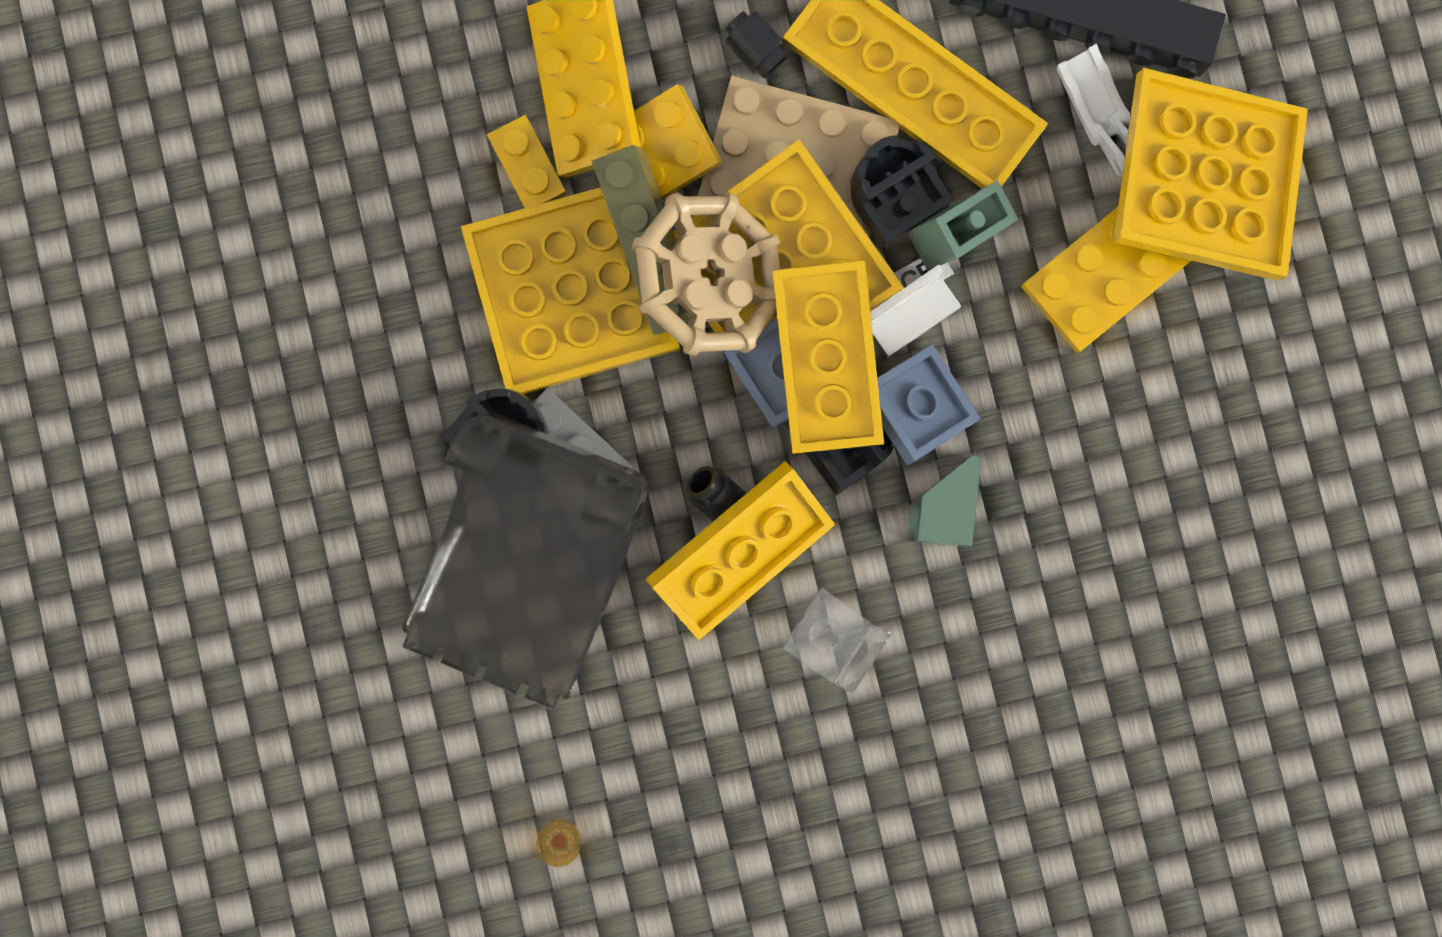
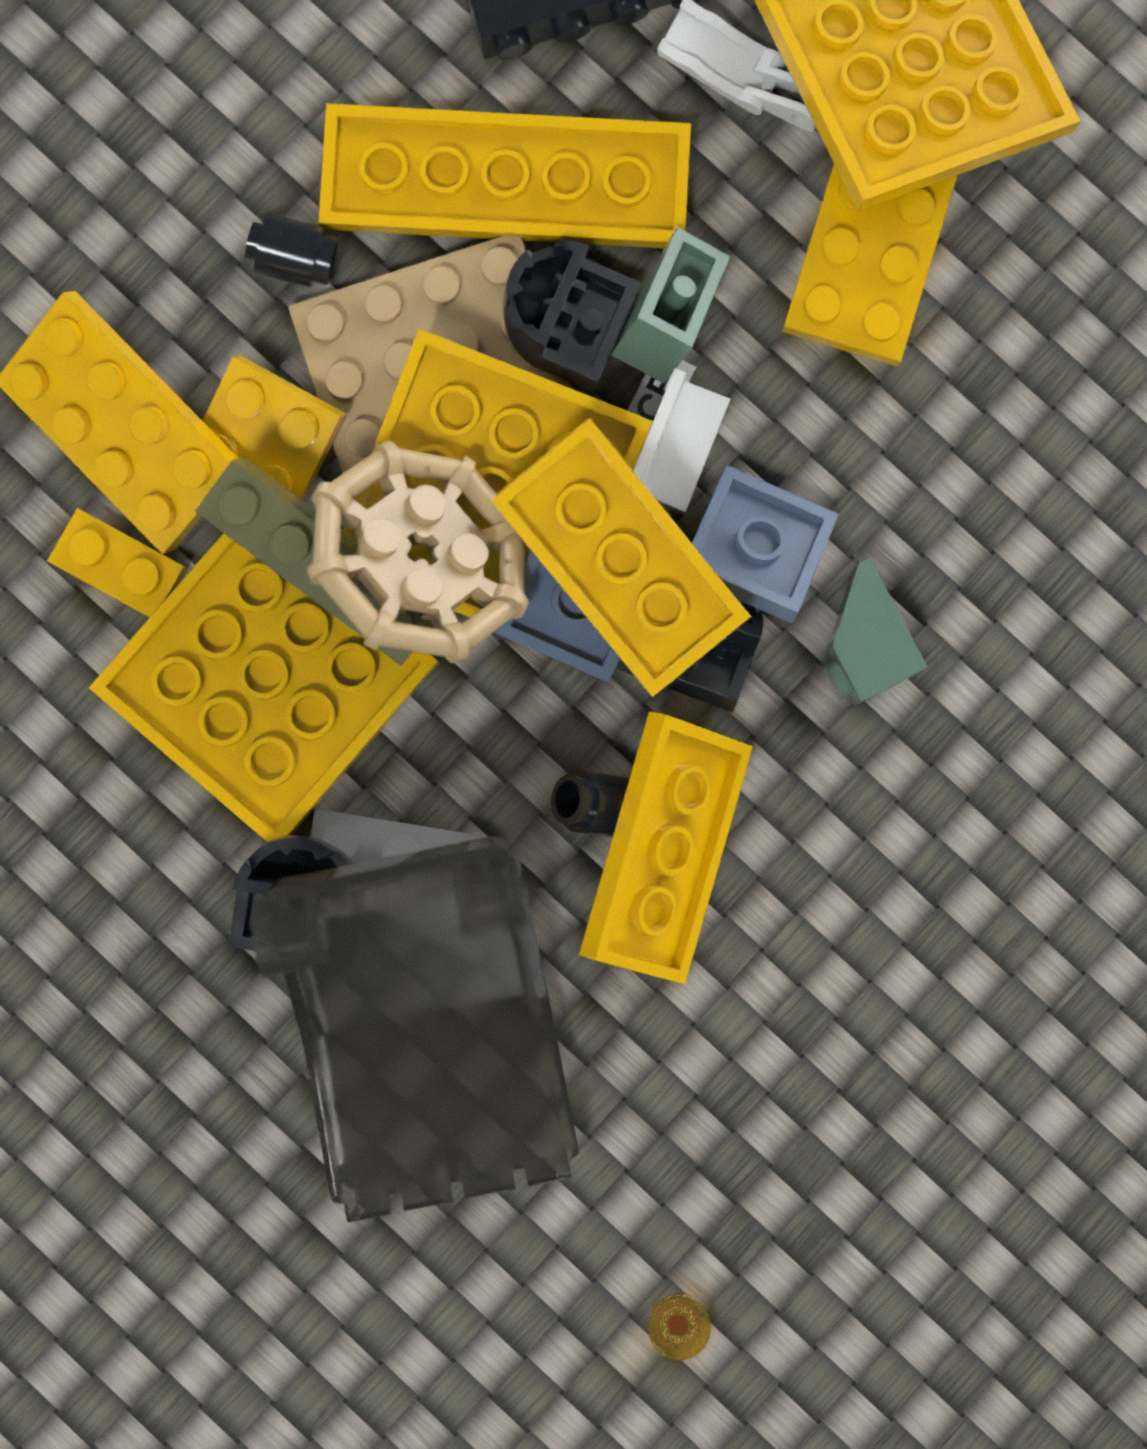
camera: 35 degrees left, 0 degrees up
clear piece [782,588,891,693] -> none

